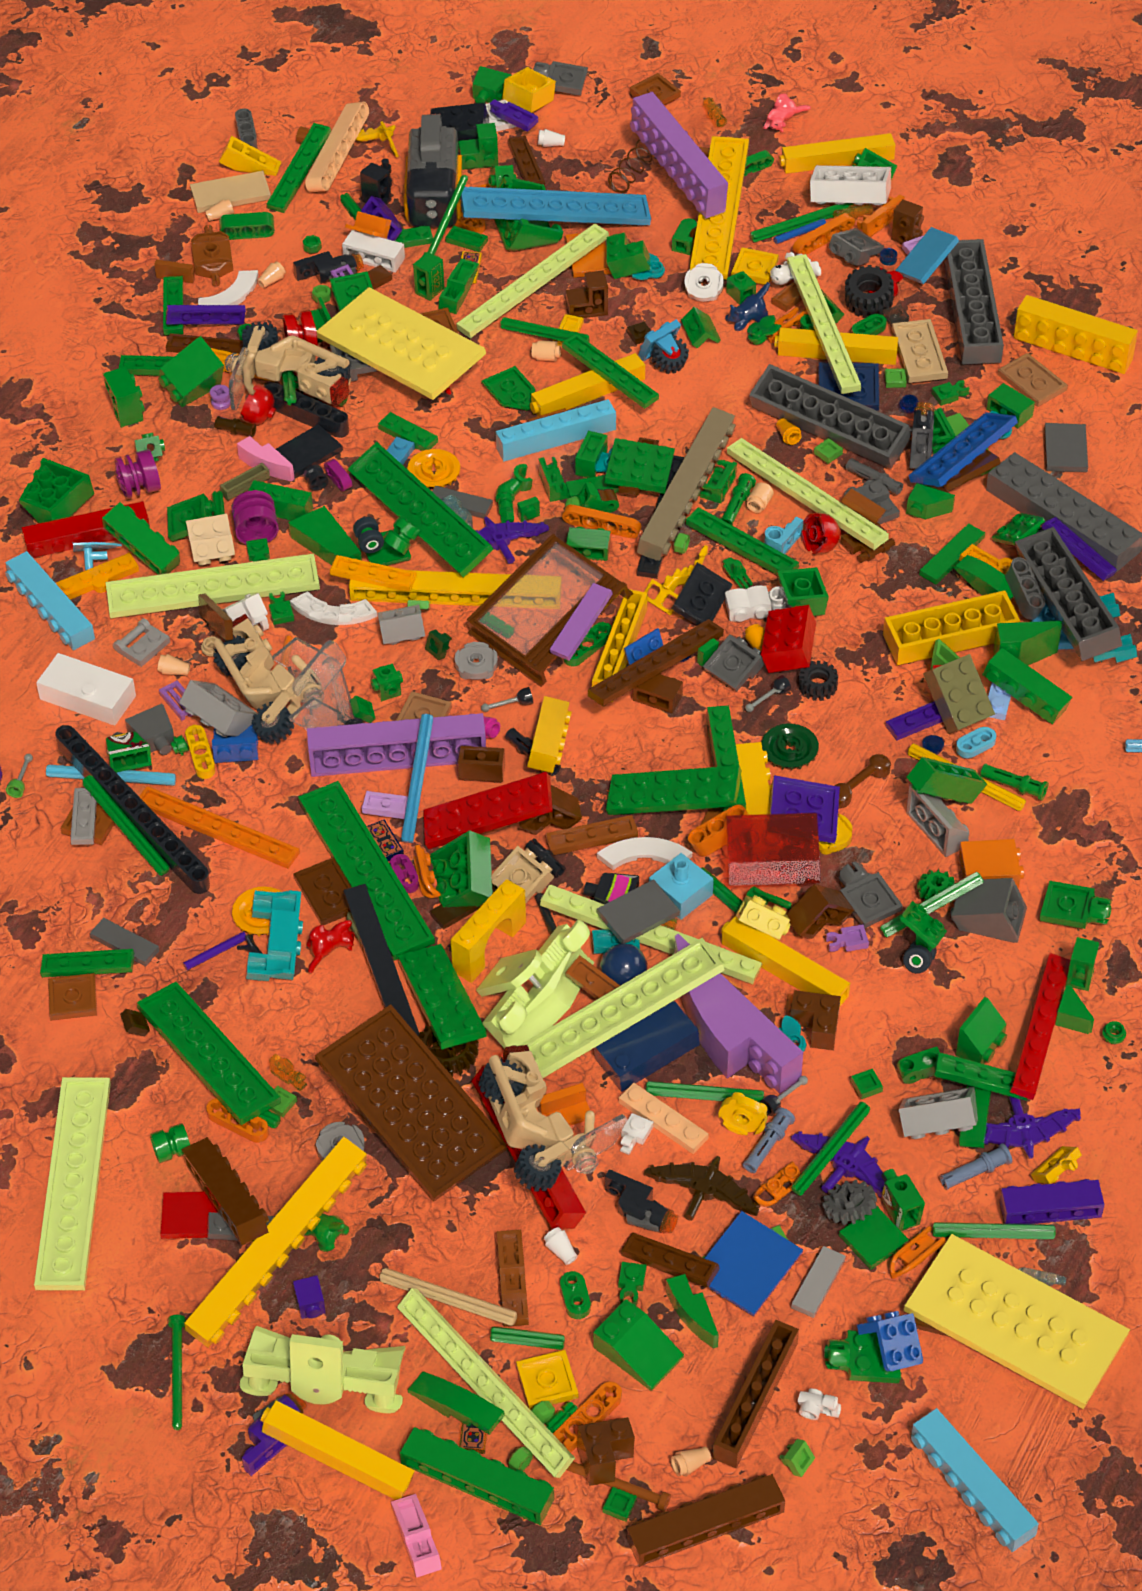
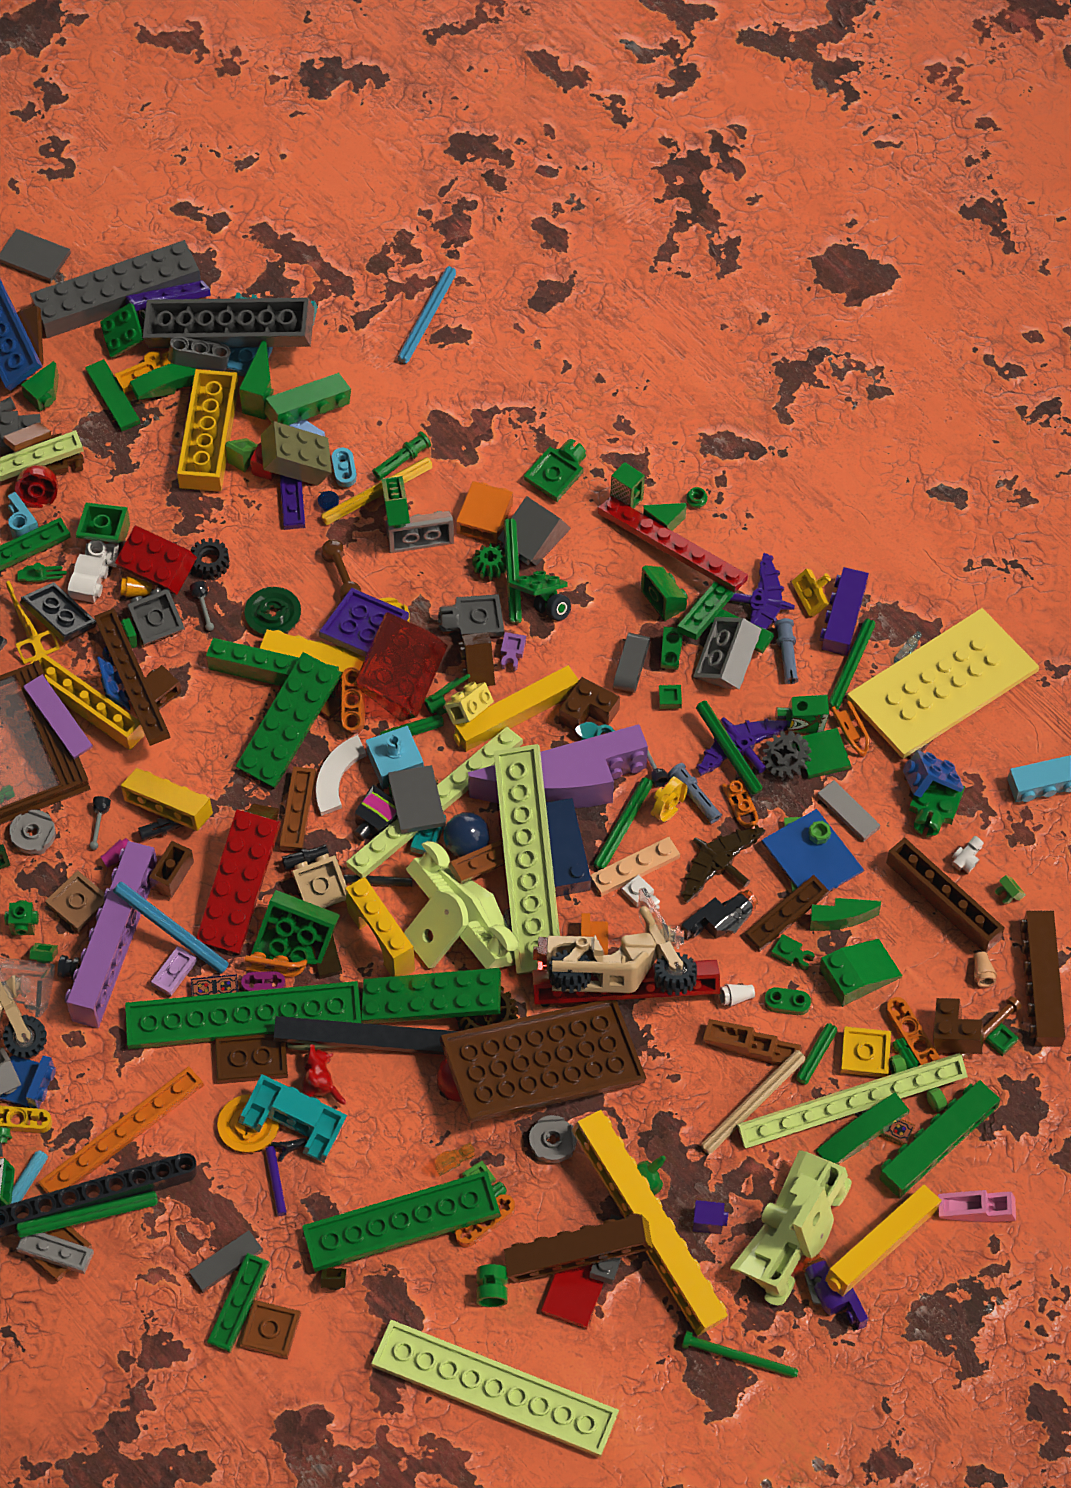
camera: 70 degrees left, 10 degrees up
none -> dark grey beam [613,633,650,693]
none -> bright green tile [808,821,831,844]

